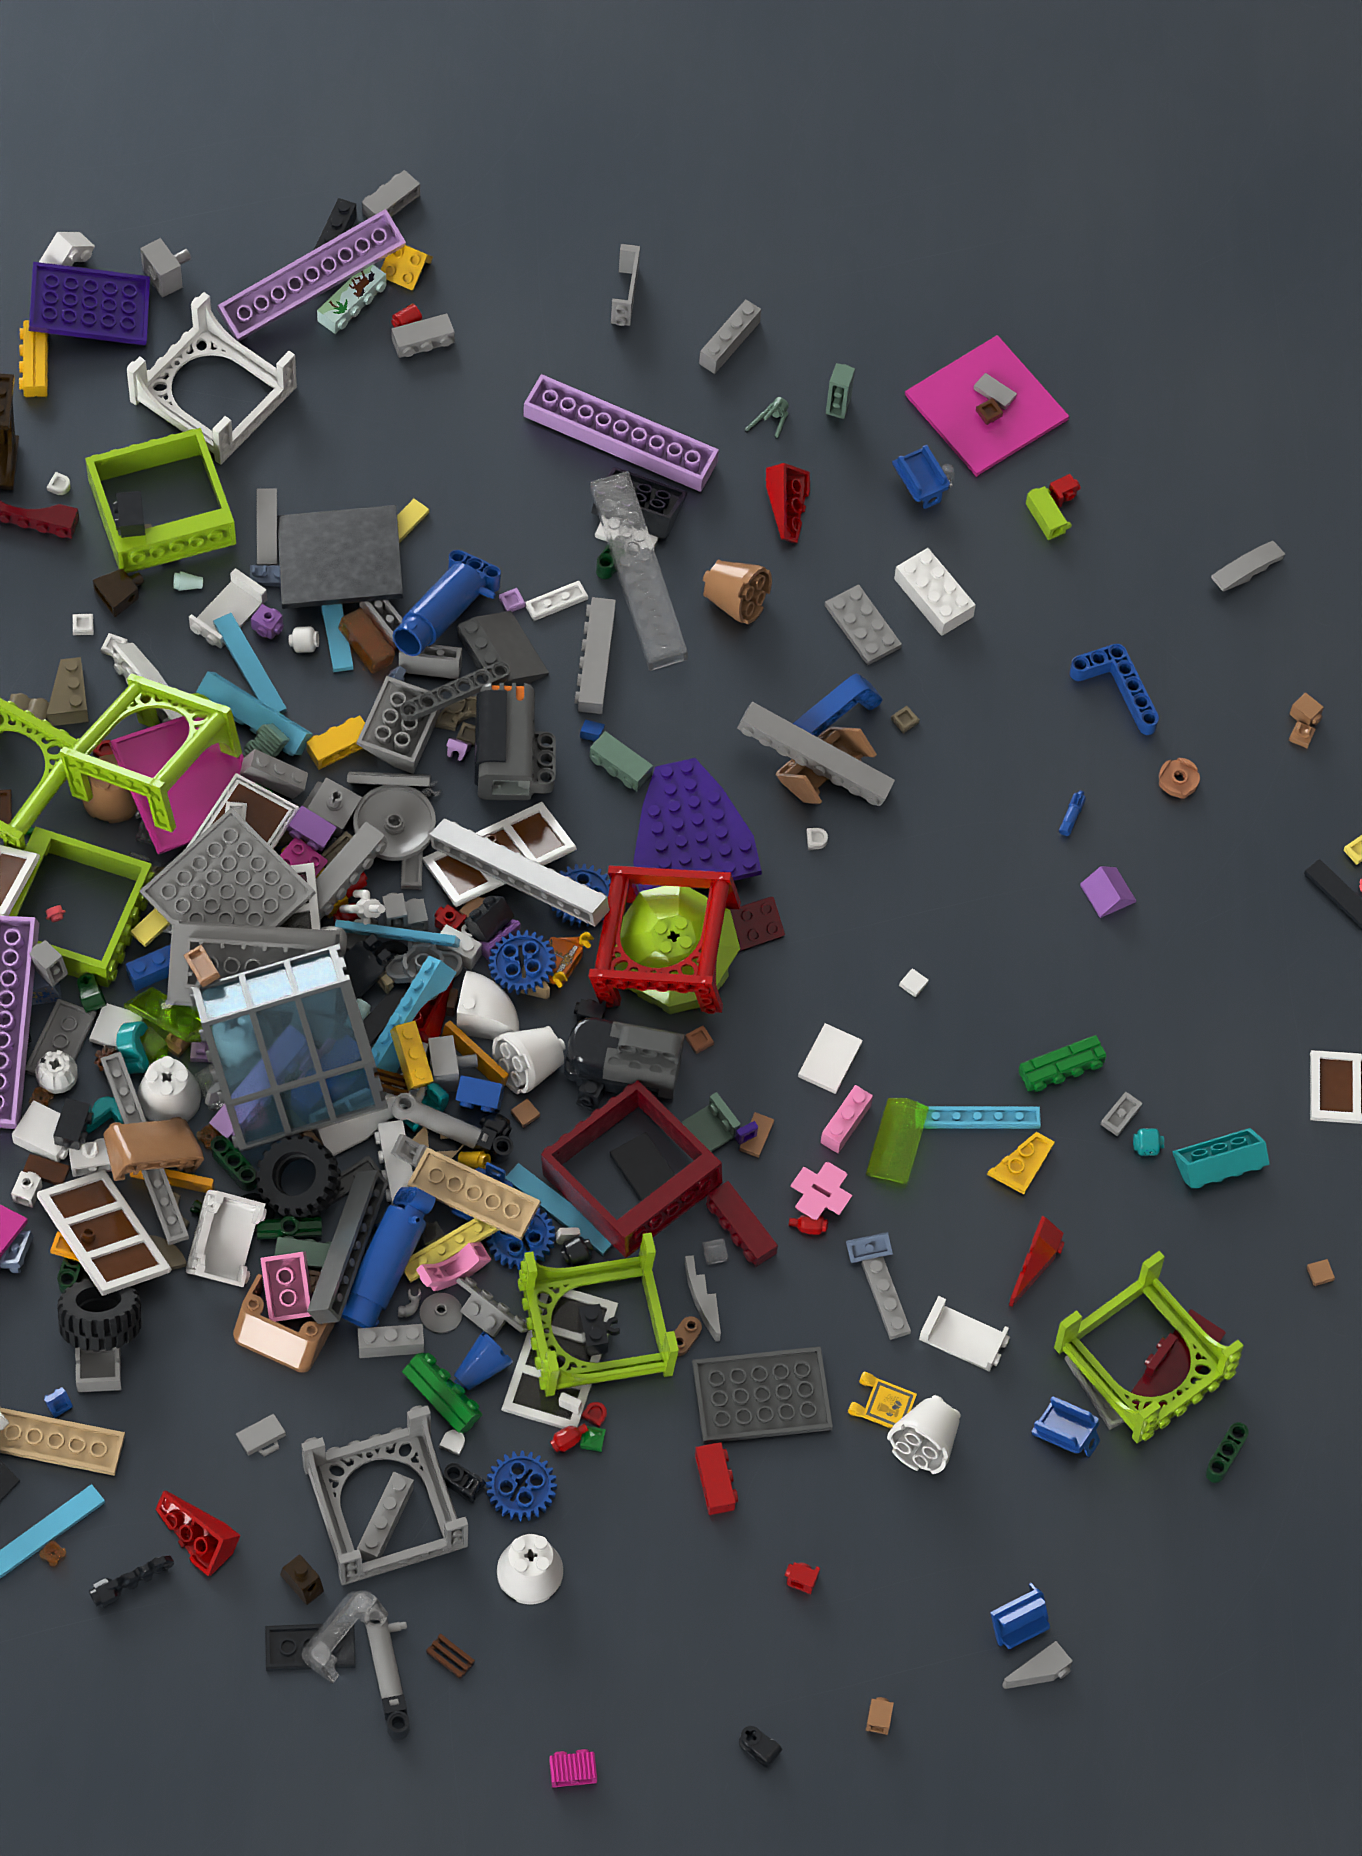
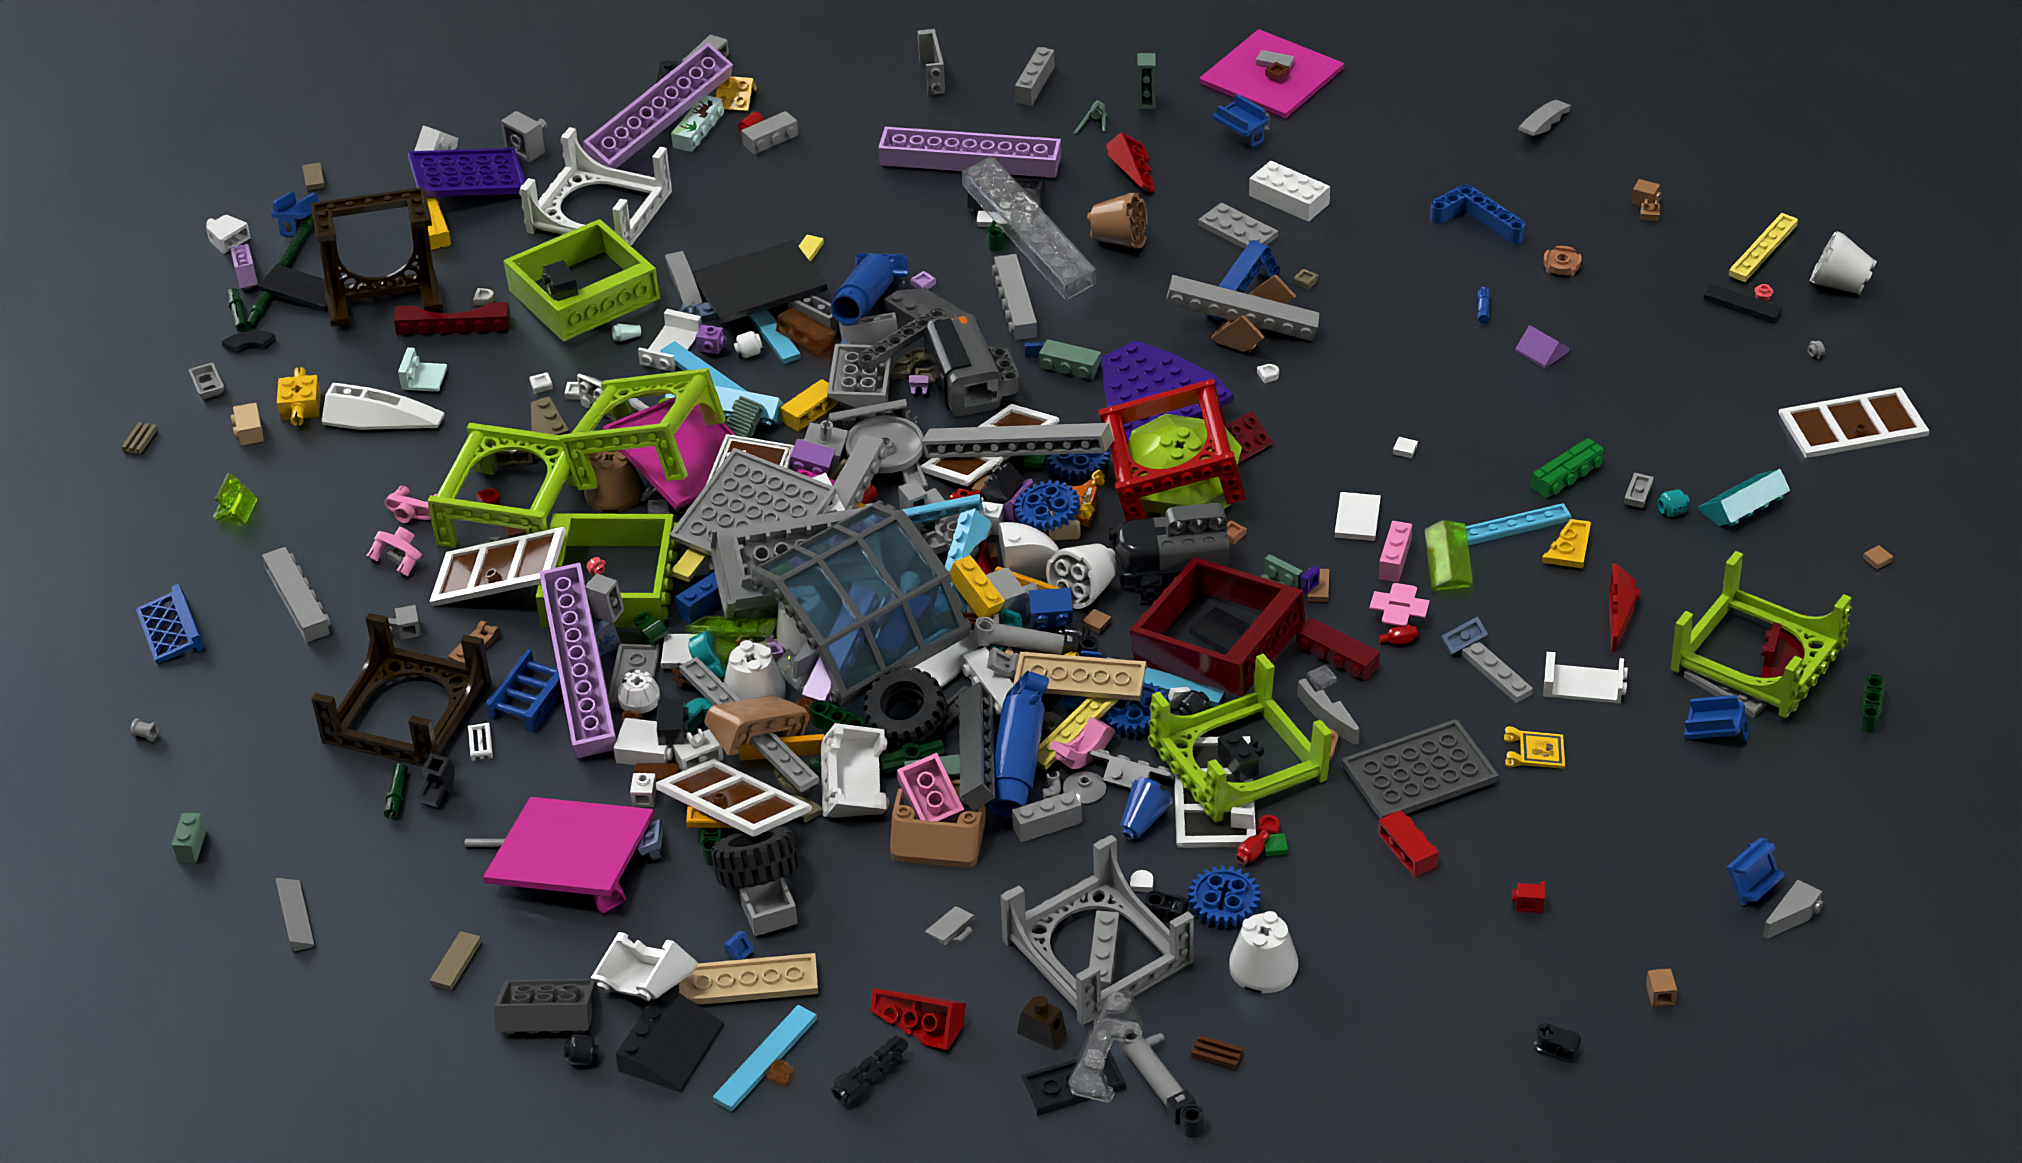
camera: 10 degrees left, 20 degrees down
dark brown torso [93,569,144,618] -> none
medium nougat tile [183,944,221,988] -> none
light grey brick [240,749,308,799] -> none
white plant [339,890,385,925] -> none
green brick [402,1353,482,1433] -> none
white tile [525,581,588,621] -> none
dark pink brick [549,1749,597,1788] -> none
white cone [887,1395,961,1474] -> none
lime brick [1026,486,1072,540] -> none
red brick [1049,474,1081,508] -> none

